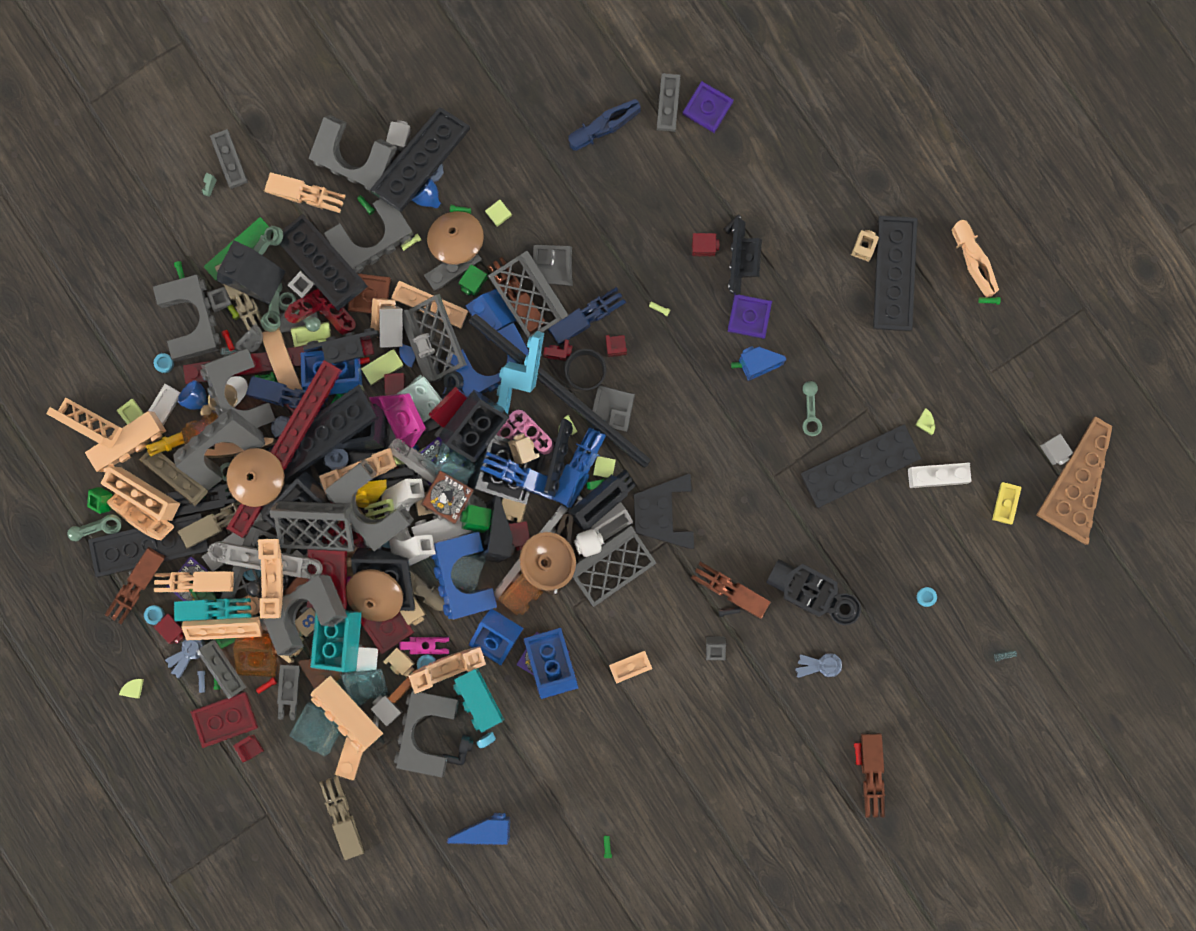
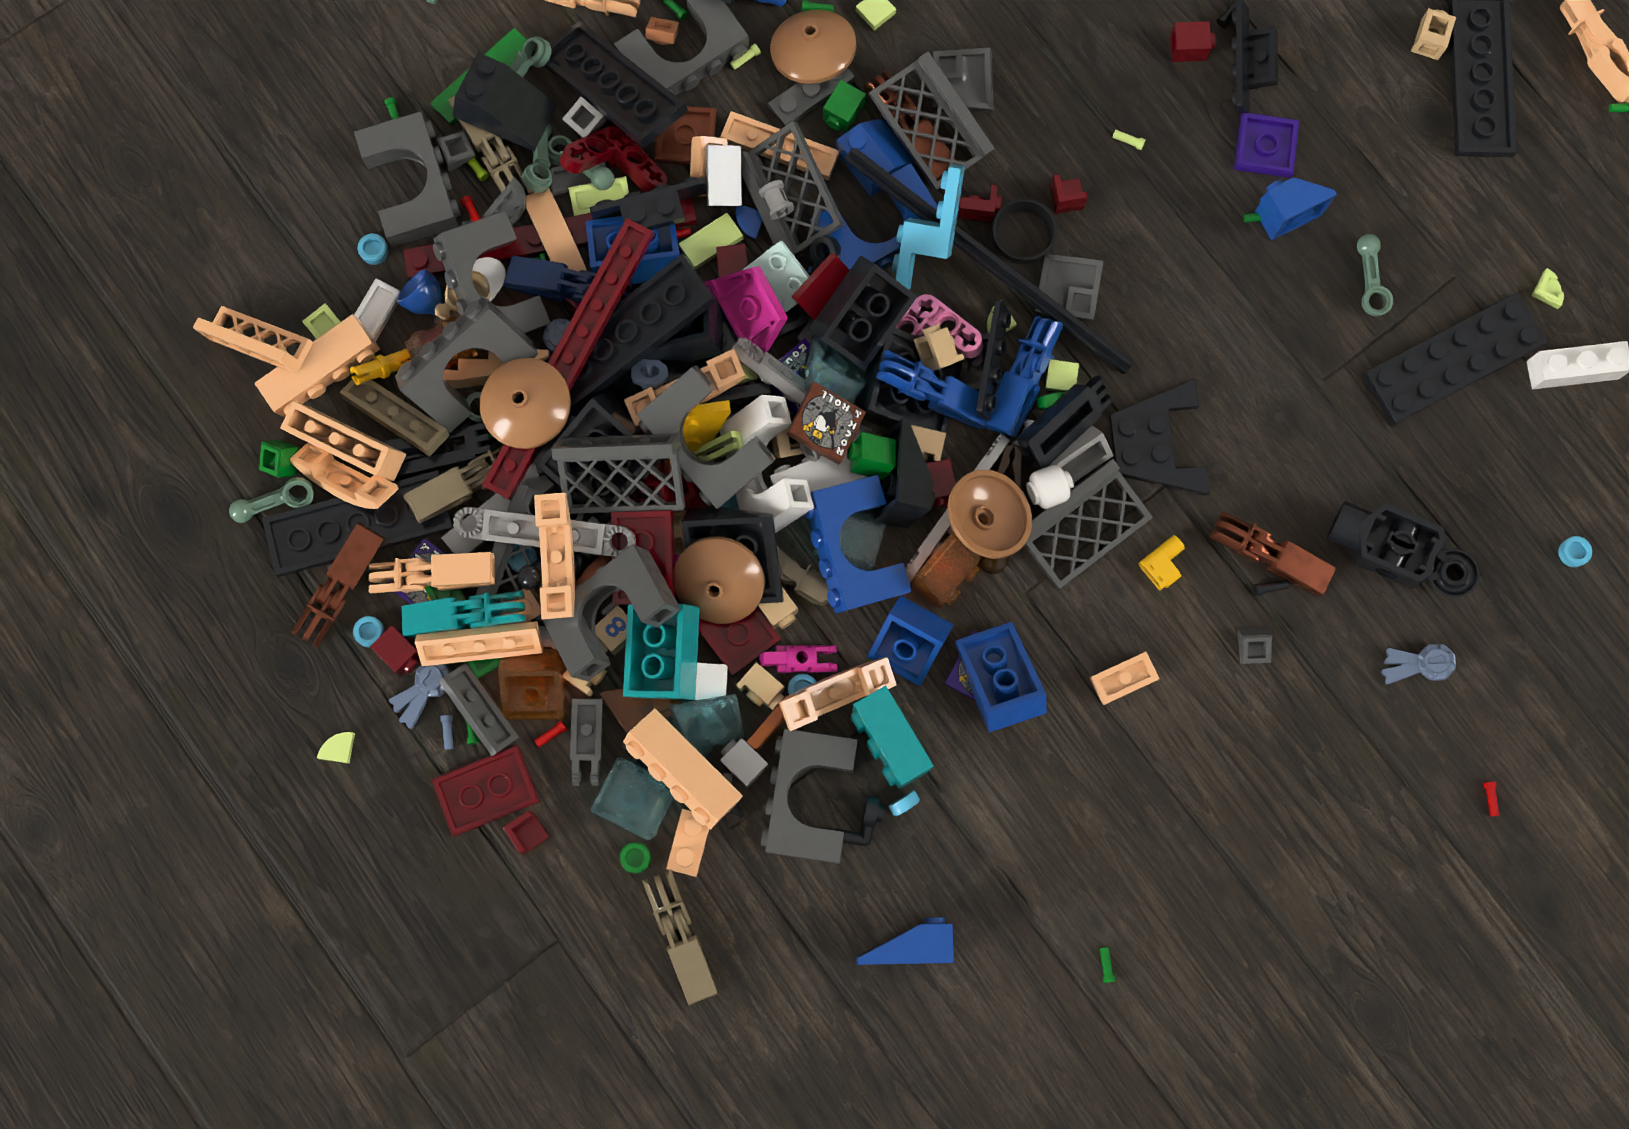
camera: 10 degrees left, 5 degrees down
dark blue arm [548,287,627,345] -> none
copper arm [861,733,885,818] -> none
none -> green tile [619,842,651,874]
none -> nougat plate [645,17,679,45]
none -> yellow piece [1138,535,1185,590]

